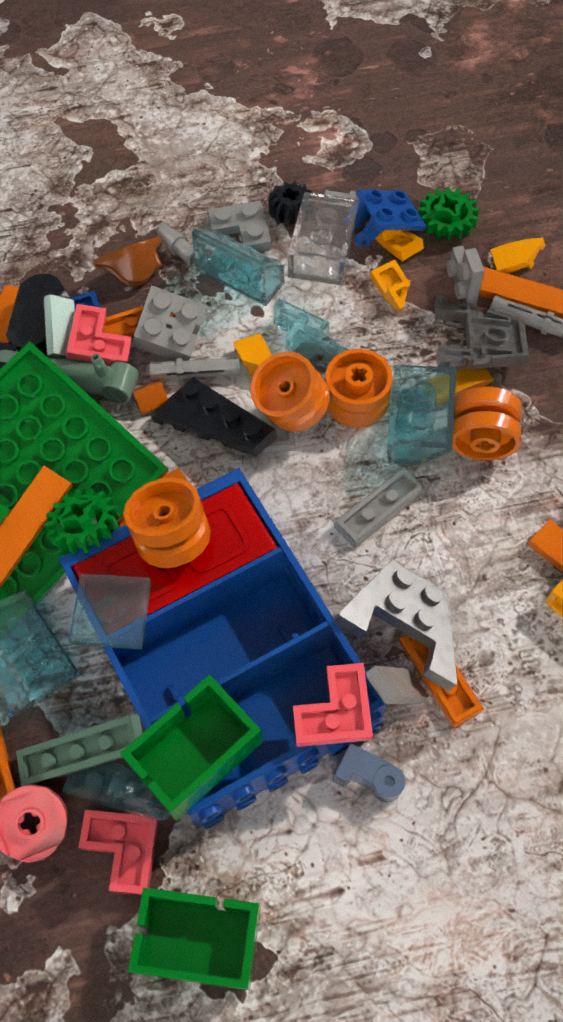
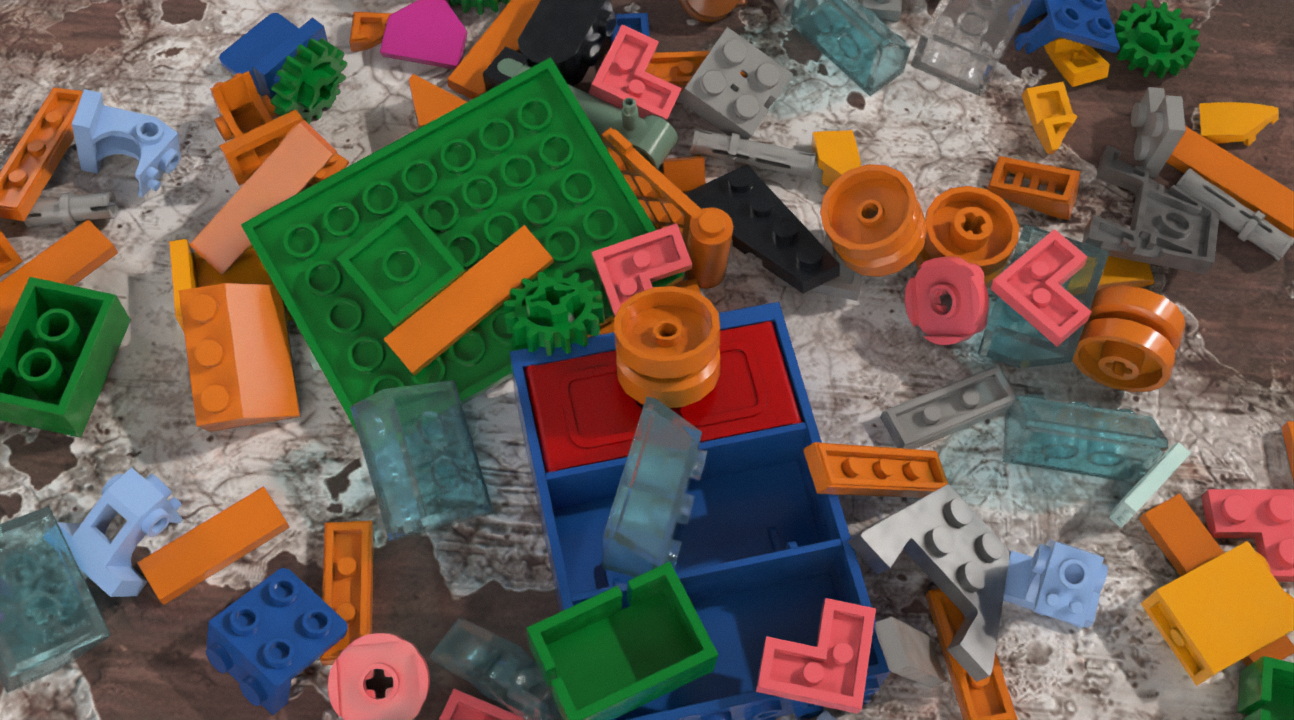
camera: 10 degrees right, 0 degrees up
sand green plate [16,714,143,786] -> none
light aqua tile [44,294,75,359] -> none
clear light blue tile [68,574,152,649] -> none
clear light blue plate [273,298,348,373] -> none
none -> coral plate [592,223,692,317]
none -> orange piece [601,127,734,289]
none -> clear light blue slope [603,396,708,577]
none -> orange tile [803,442,949,498]
none -> coral plate [905,256,989,345]
none -> orange slope [987,156,1081,220]
none -> coral plate [990,229,1092,347]
none -> clear light blue slope [1003,394,1168,483]
none -> light blue tile [1003,539,1108,628]
none -> light aqua tile [1109,442,1191,528]

